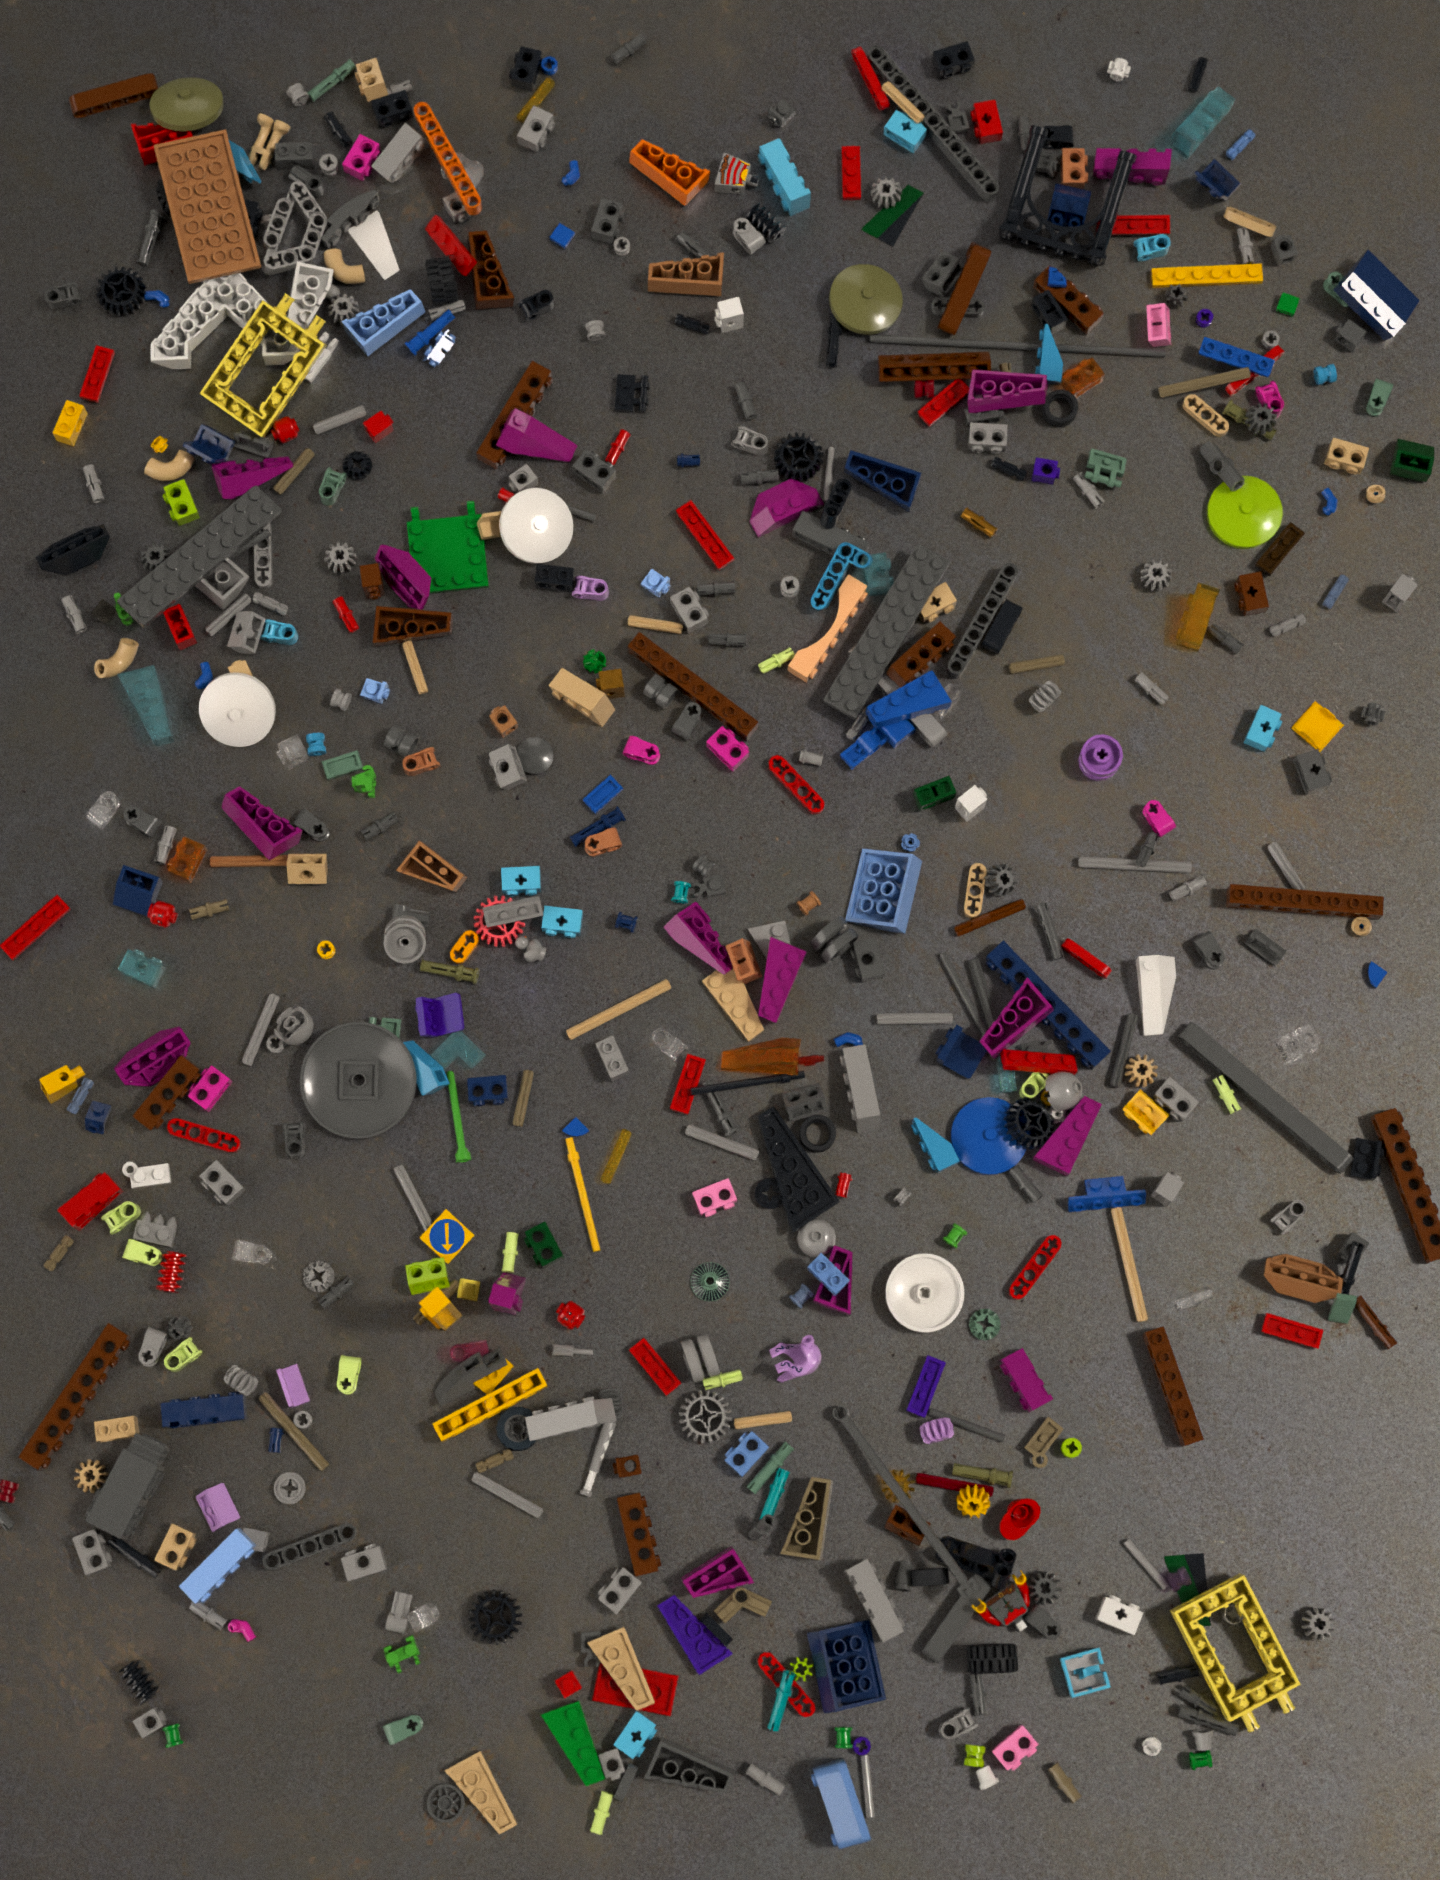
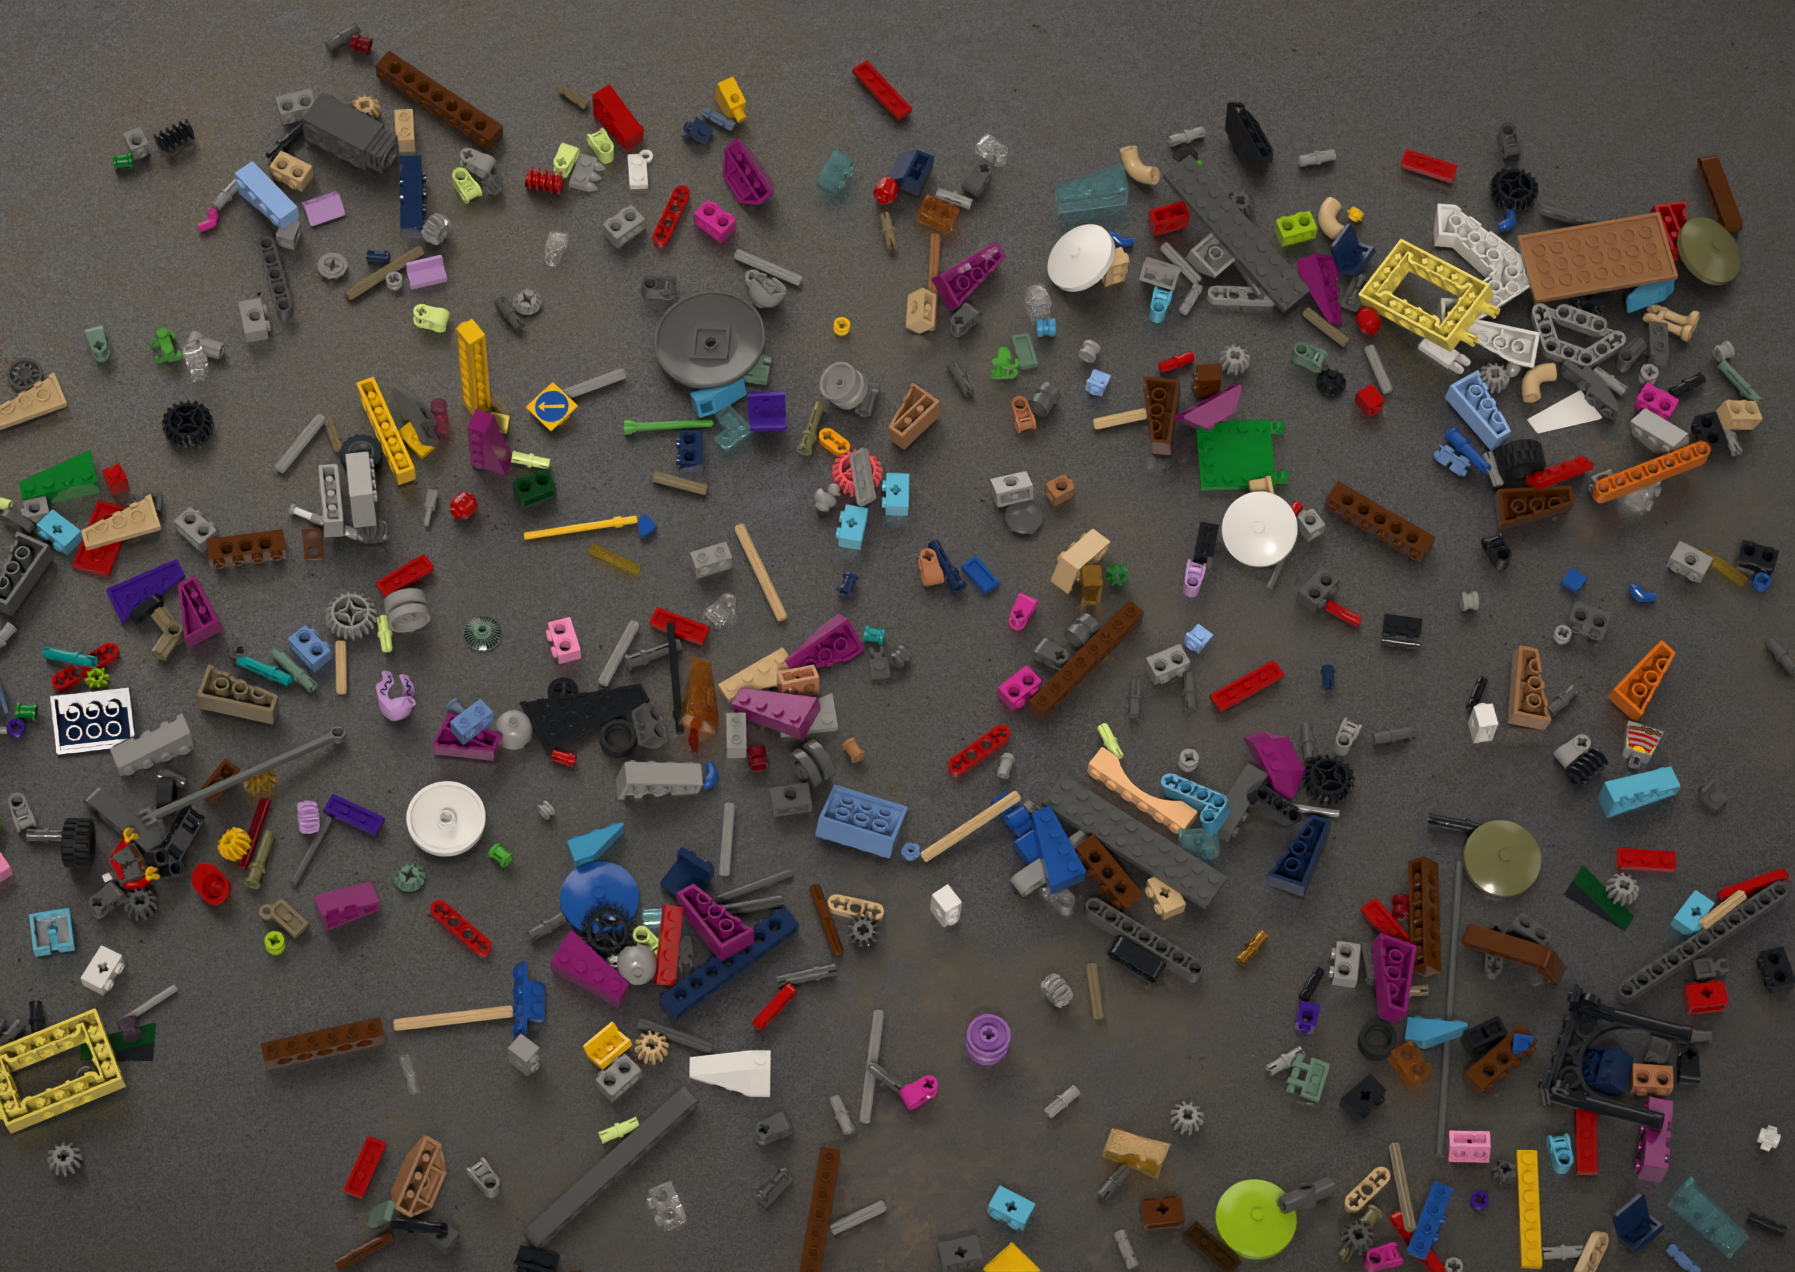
camera: 90 degrees right, 15 degrees down
yellow brick [53,400,88,447] -> none
reddish brown brick [132,1055,201,1131] -> none
lime brick [405,1257,450,1295] -> none
magenta wedge [495,408,578,462] -> none
tan axle [628,615,683,634] -> none
dark green brick [913,776,957,812] -> none
none -> light grey brick [318,464,343,537]
none -> light grey brick [726,713,747,758]
none -> dark red wheel [746,745,769,771]
none -> tan axle [920,791,1021,862]
none -> black brick [1339,1073,1387,1122]
none -> light grey pin [1593,366,1628,396]

